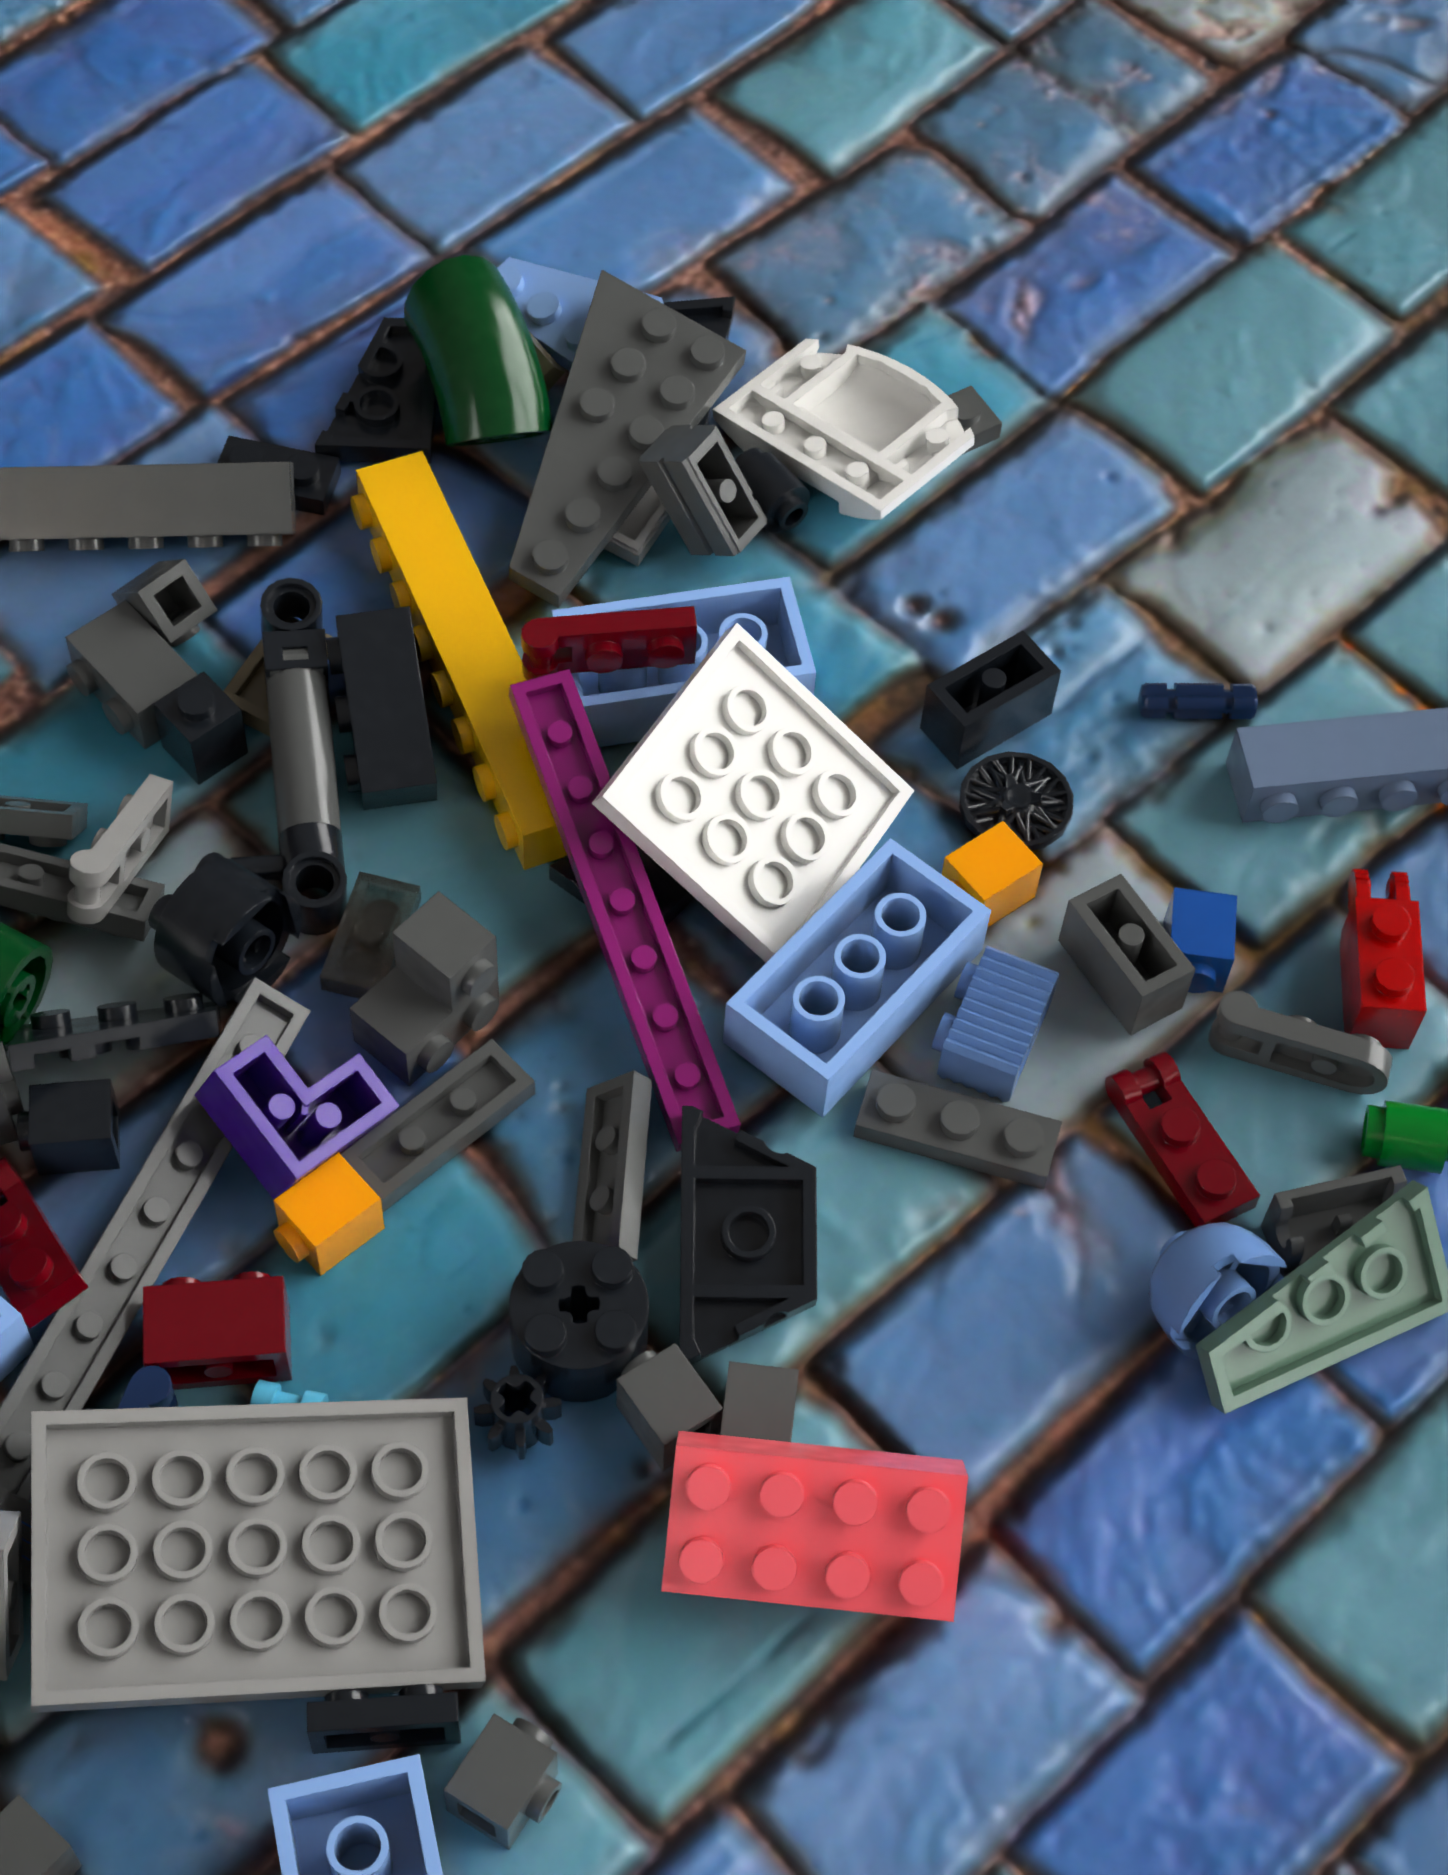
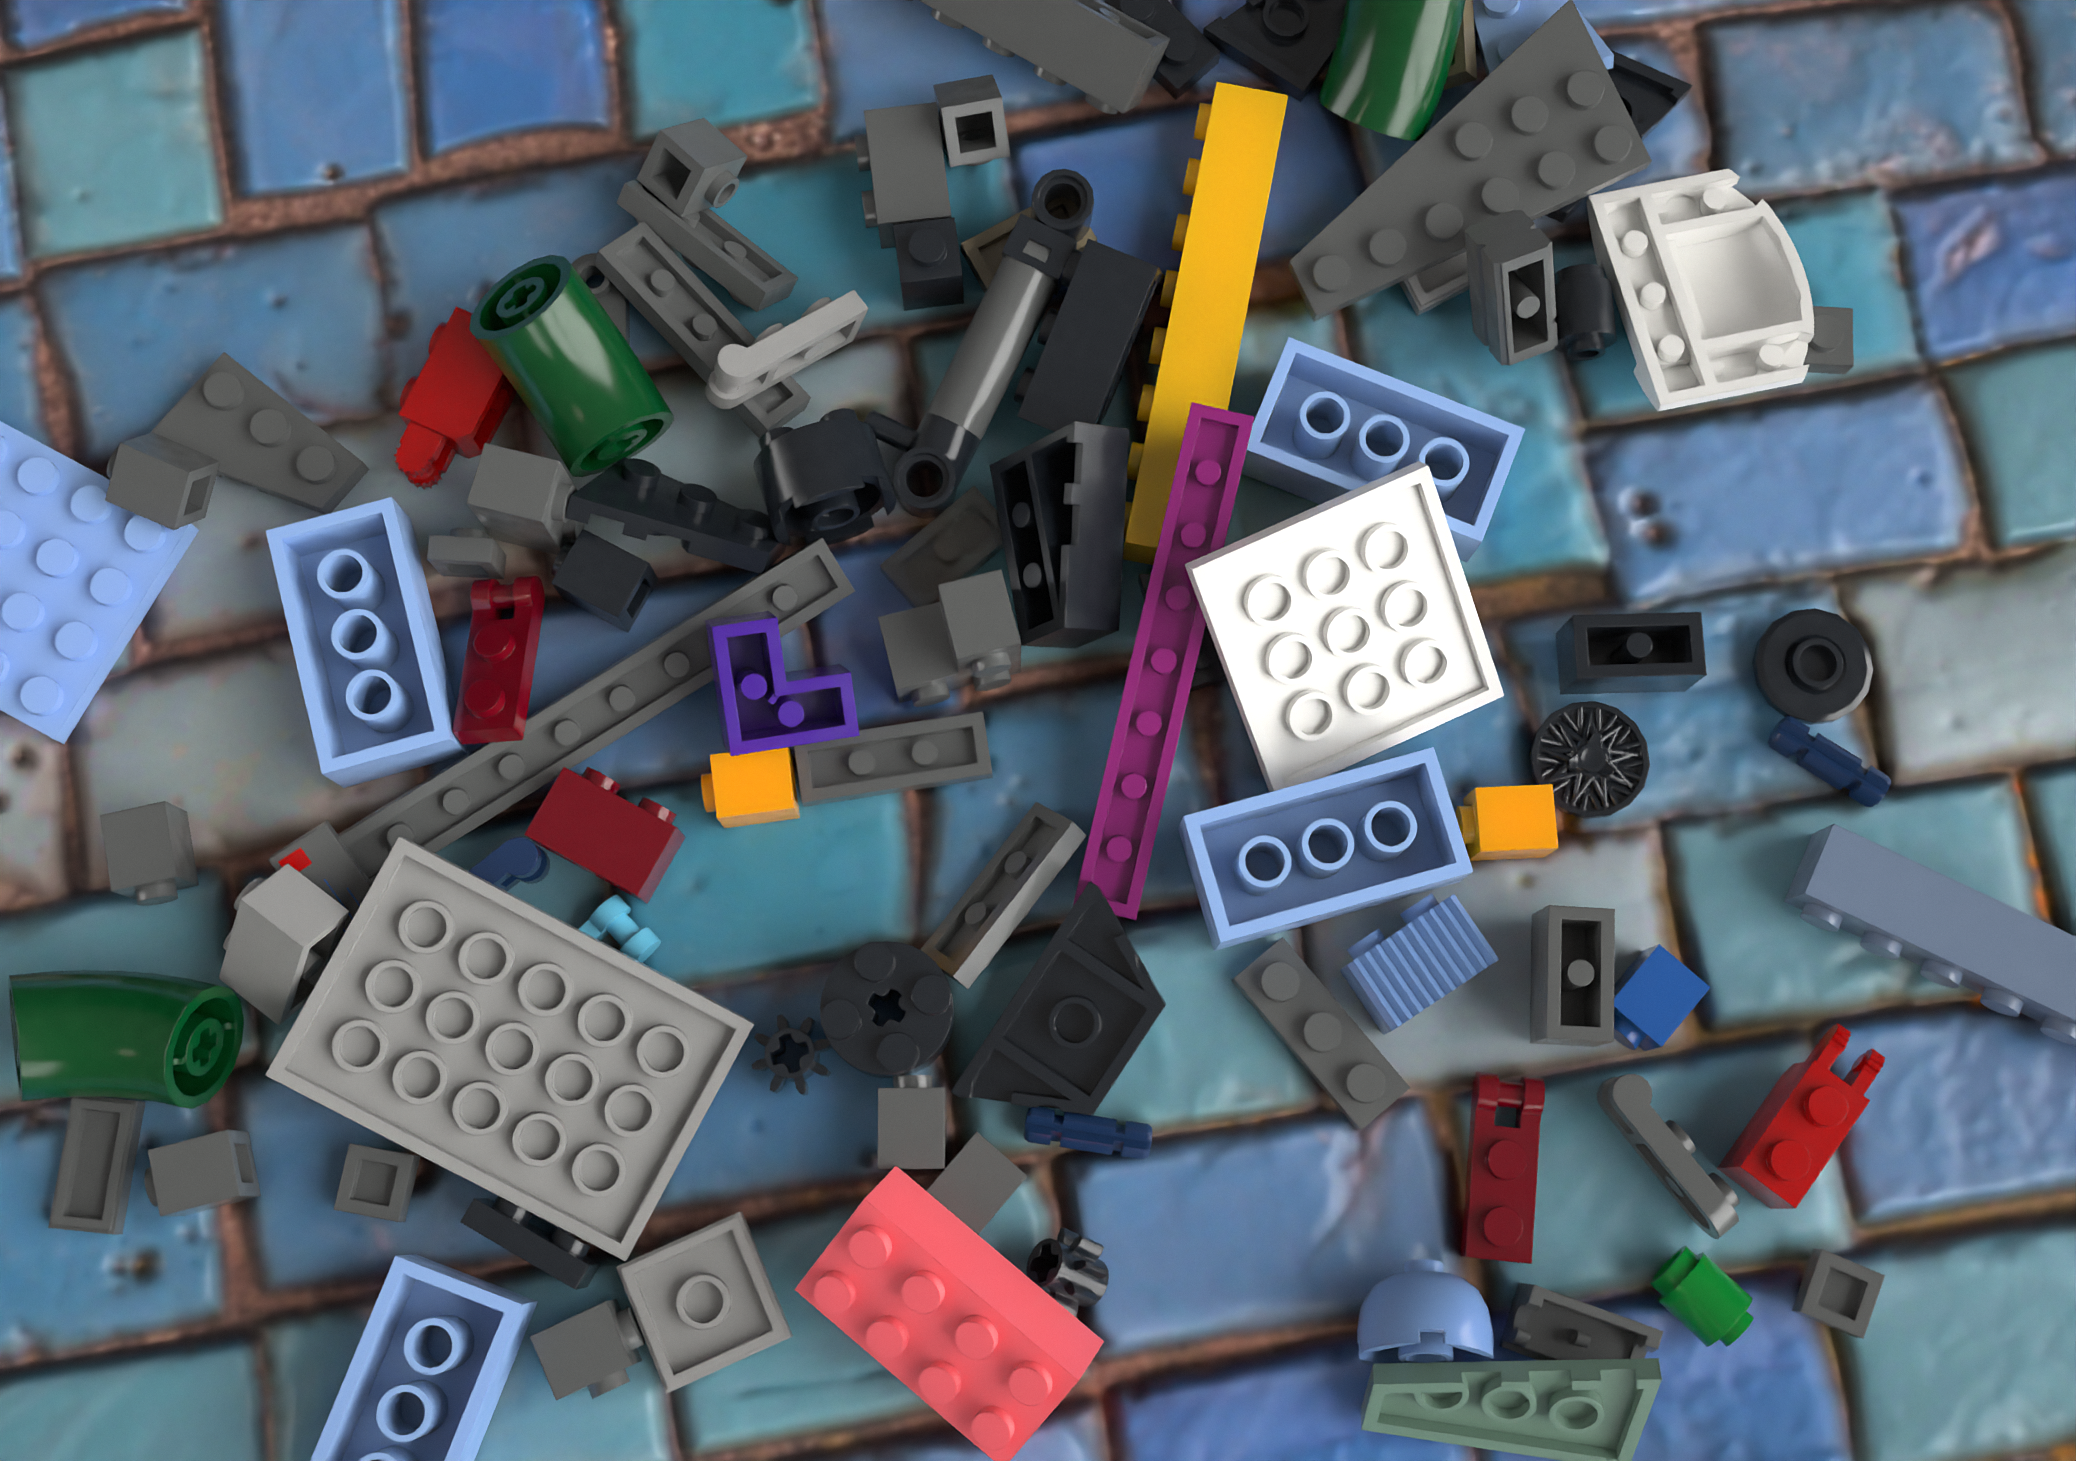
camera: 35 degrees right, 20 degrees up
dark red plate [521,606,697,680] -> none
none -> dark grey plate [333,1143,421,1222]
none -> light grey plate [616,1212,793,1394]
none -> black wedge [989,421,1129,649]
none -> dark blue axle [1023,1107,1153,1160]
none -> black gear [1026,1228,1109,1317]
none -> black wheel [1752,608,1873,725]

